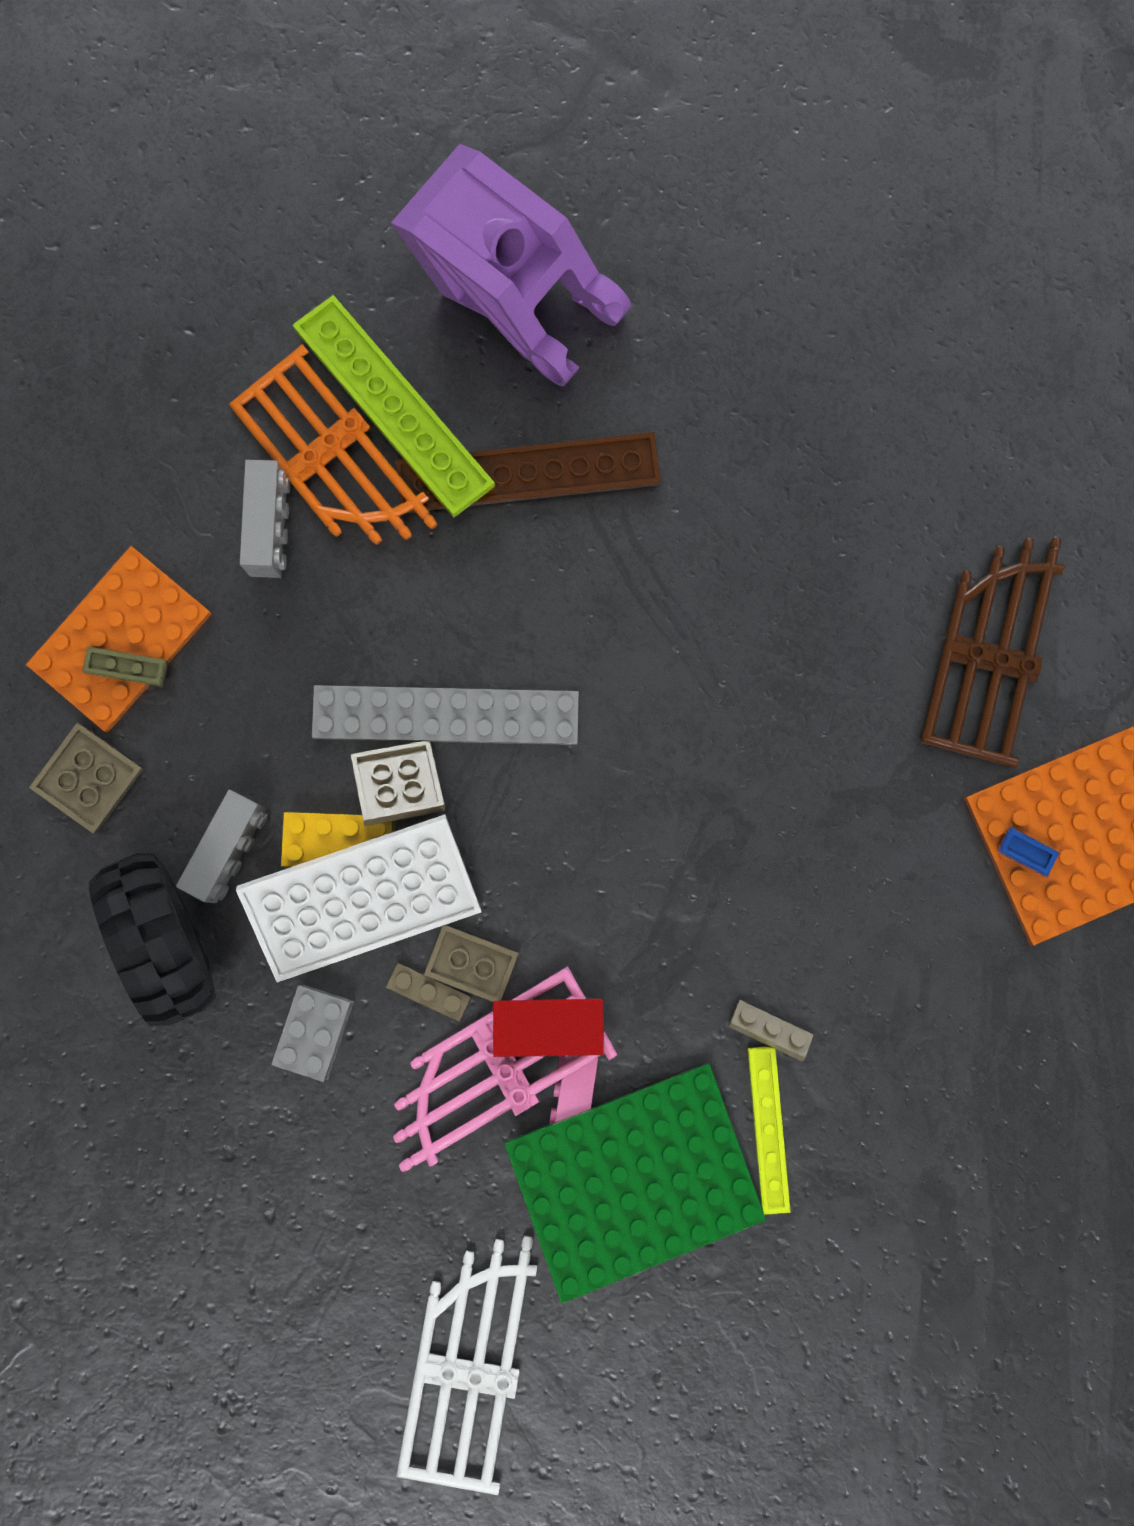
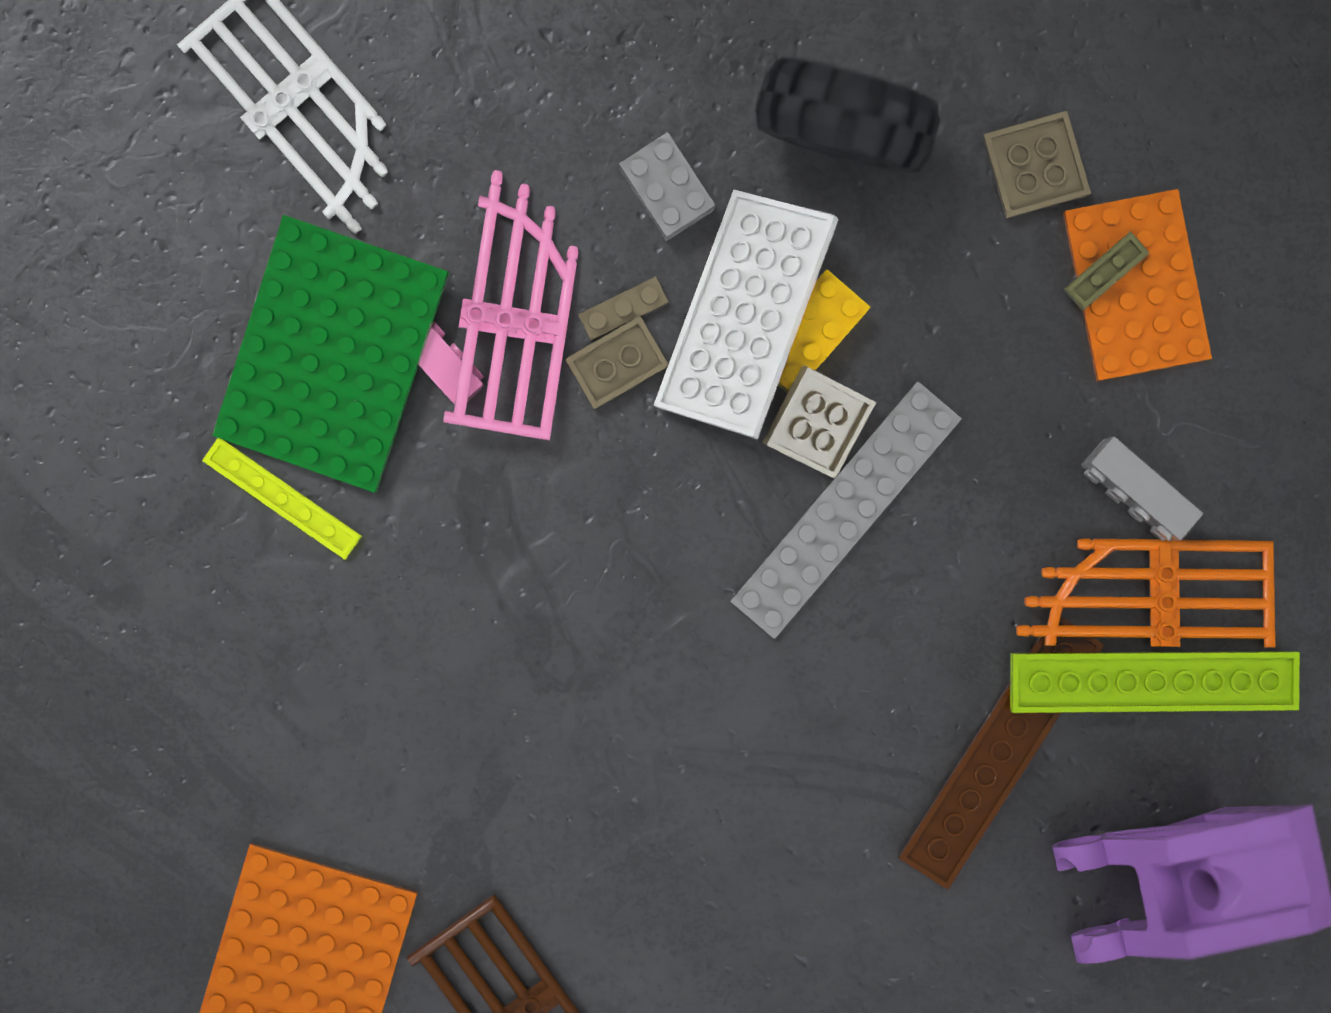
camera: 125 degrees right, 5 degrees up
light grey brick [176,789,268,903] -> none
red tile [493,999,604,1057] -> none
dark tan plate [728,1000,813,1061] -> none
blue tile [997,827,1059,877] -> none

